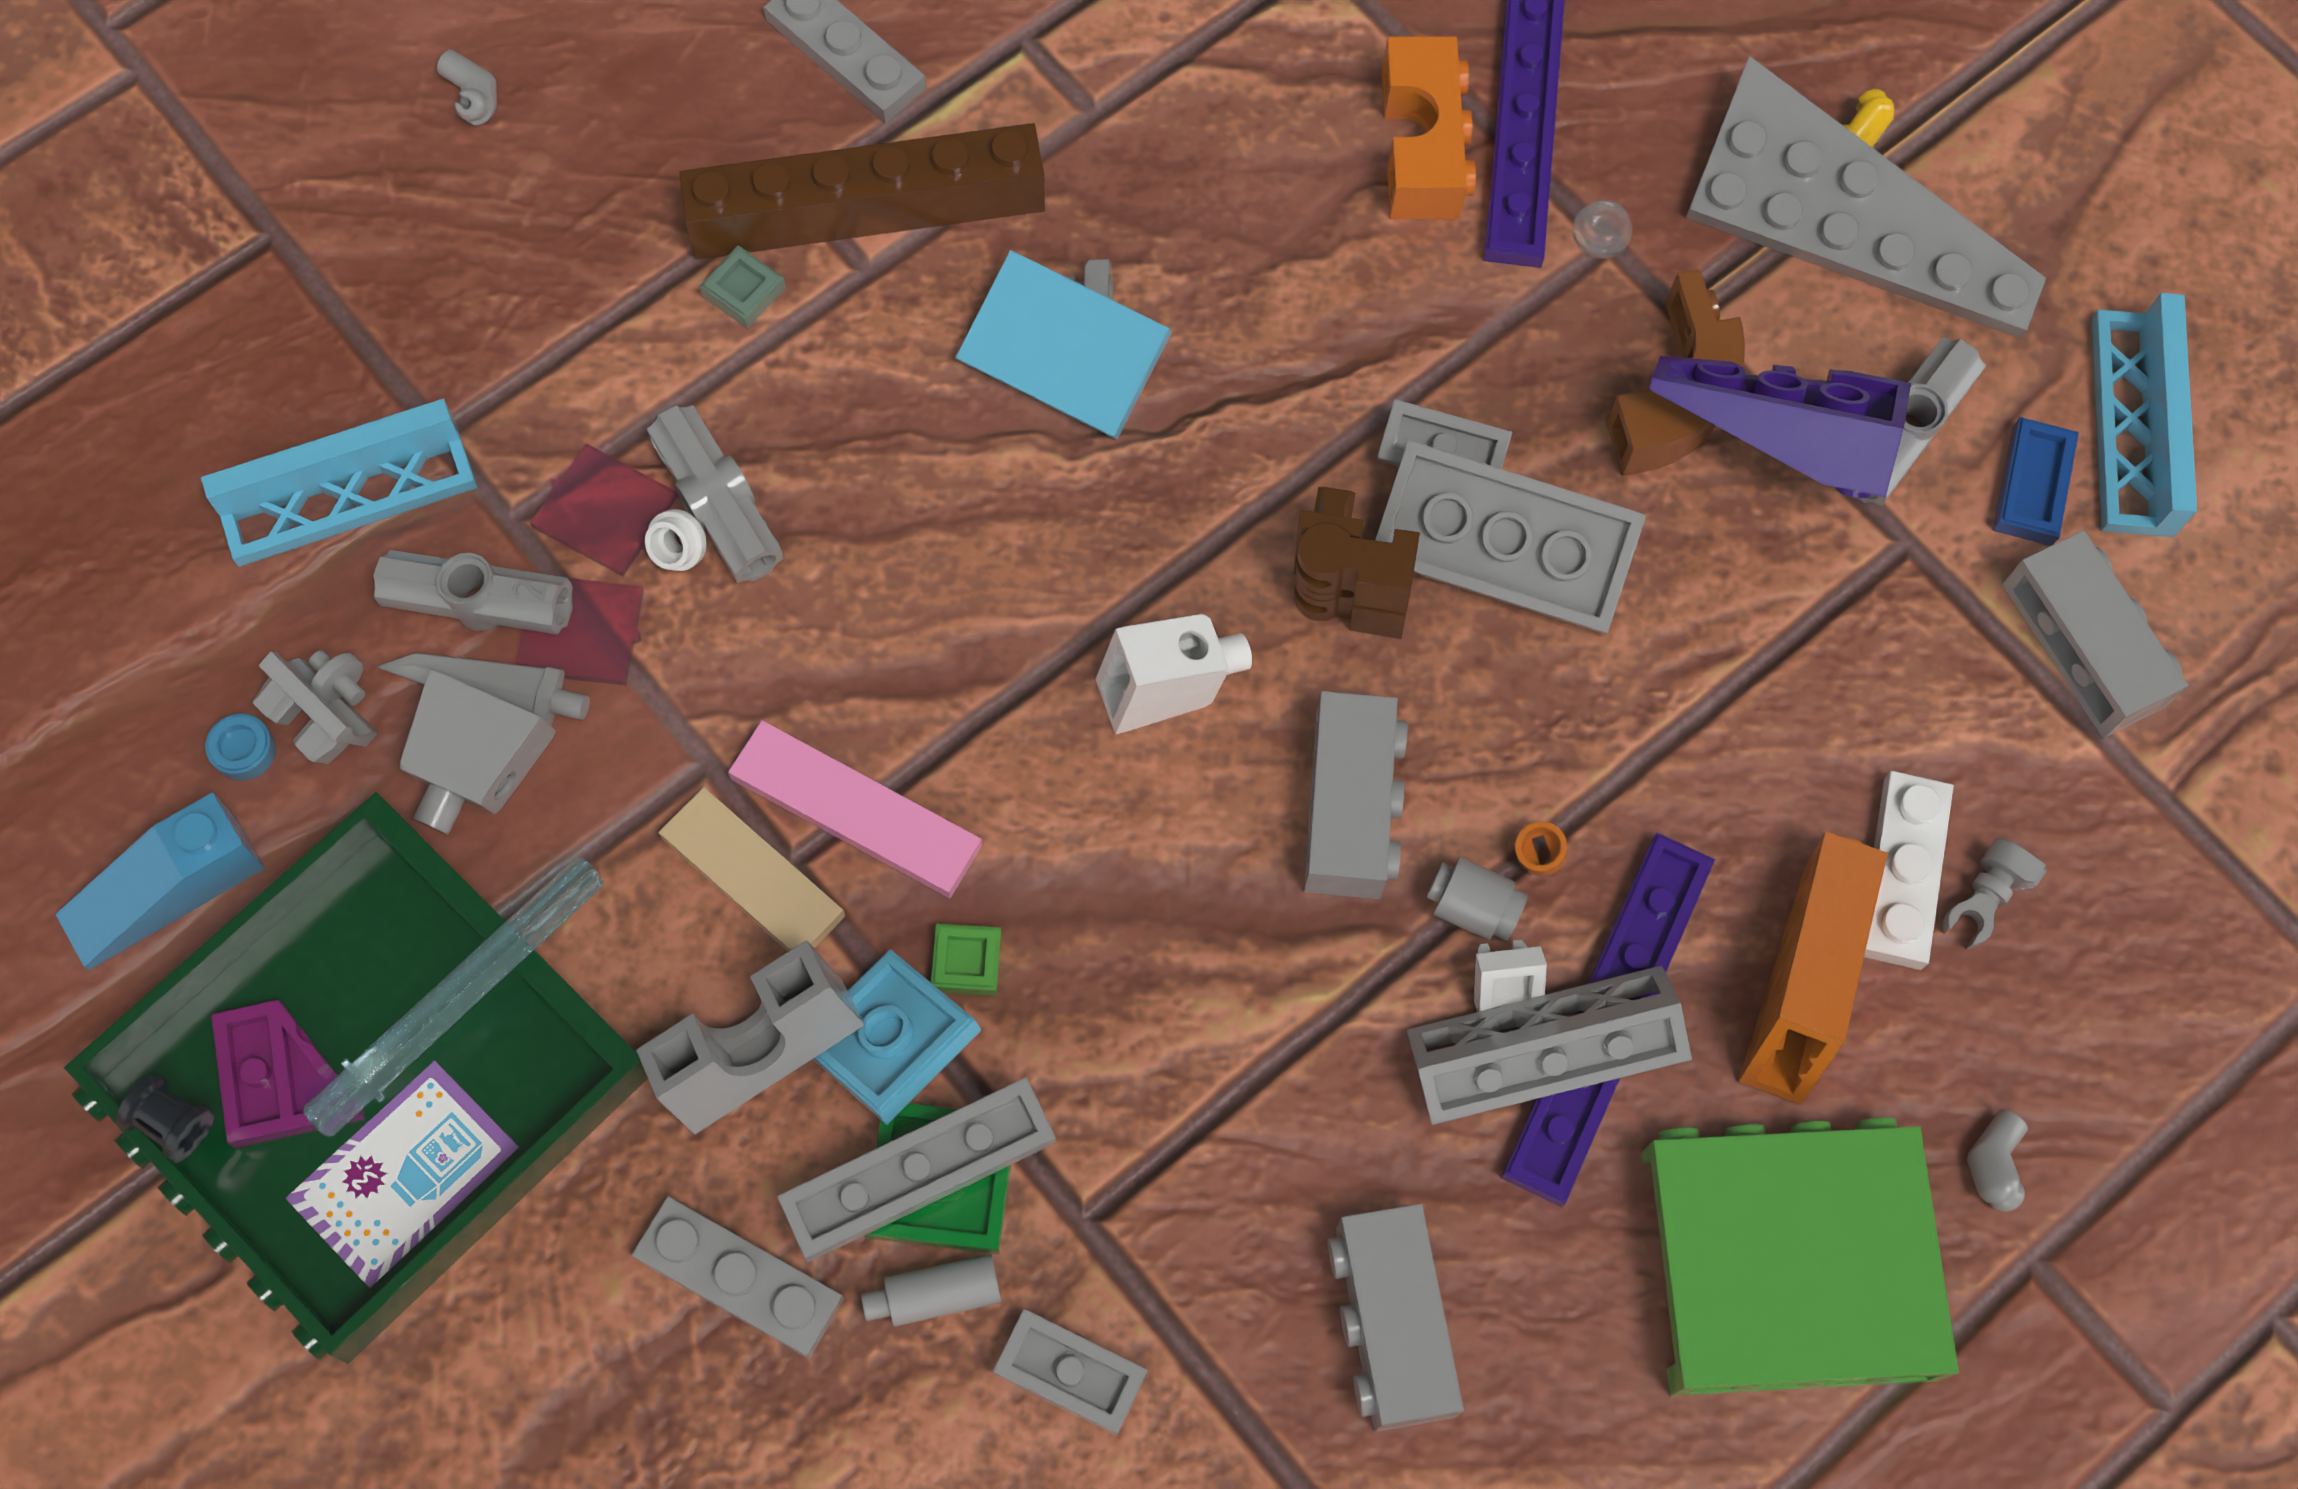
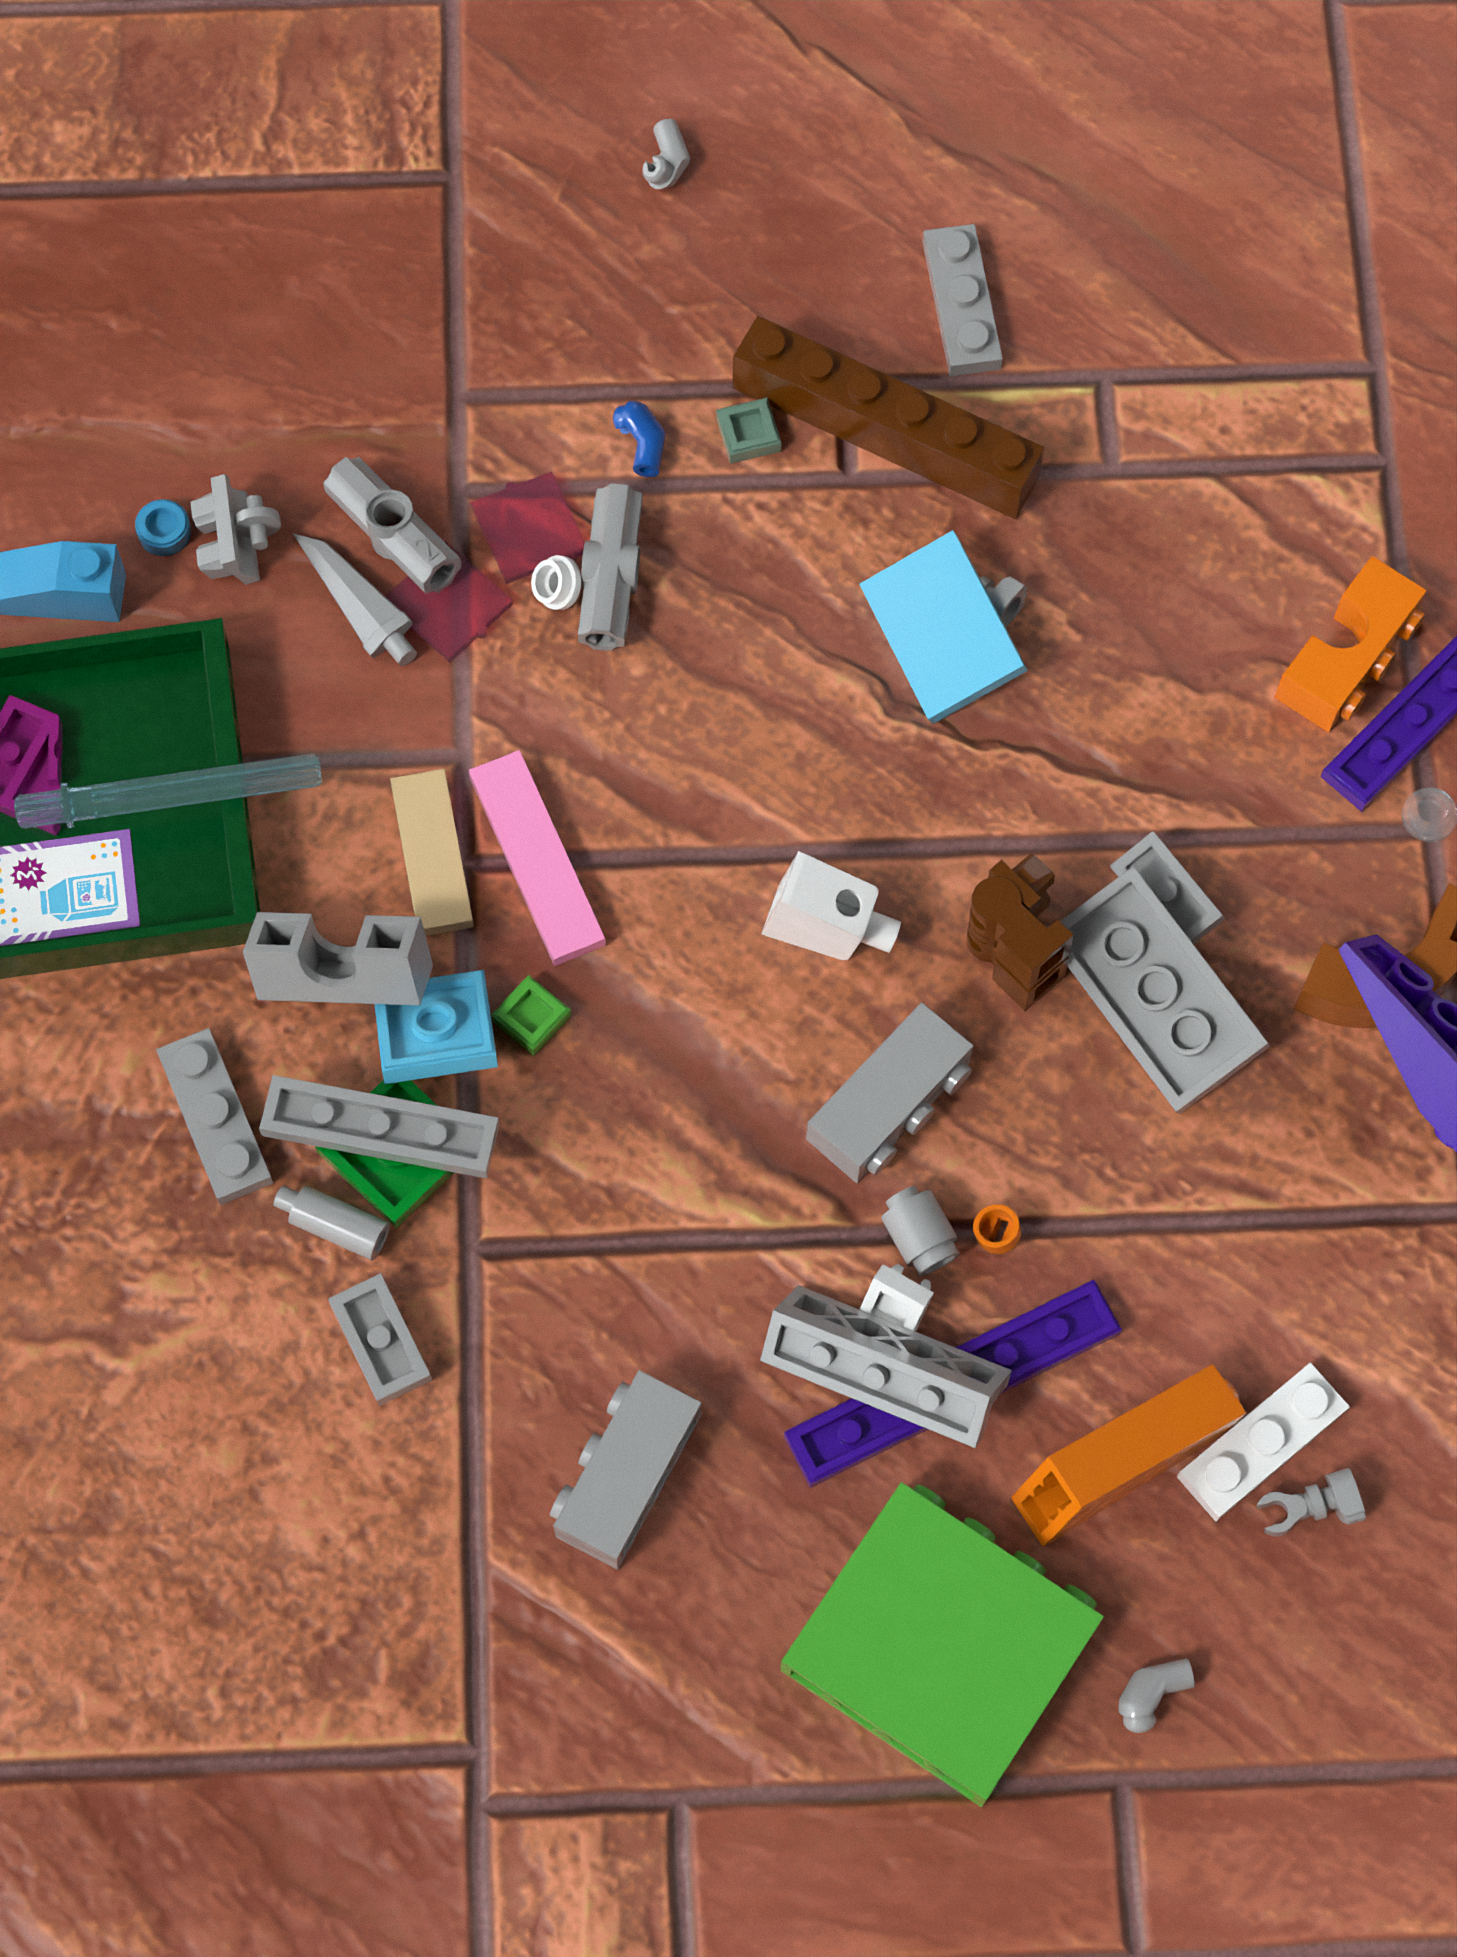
camera: 40 degrees right, 0 degrees up
medium azure fence [201,398,478,567] -> none
light grey torso [400,669,556,835] -> none
none -> blue arm [613,401,665,477]

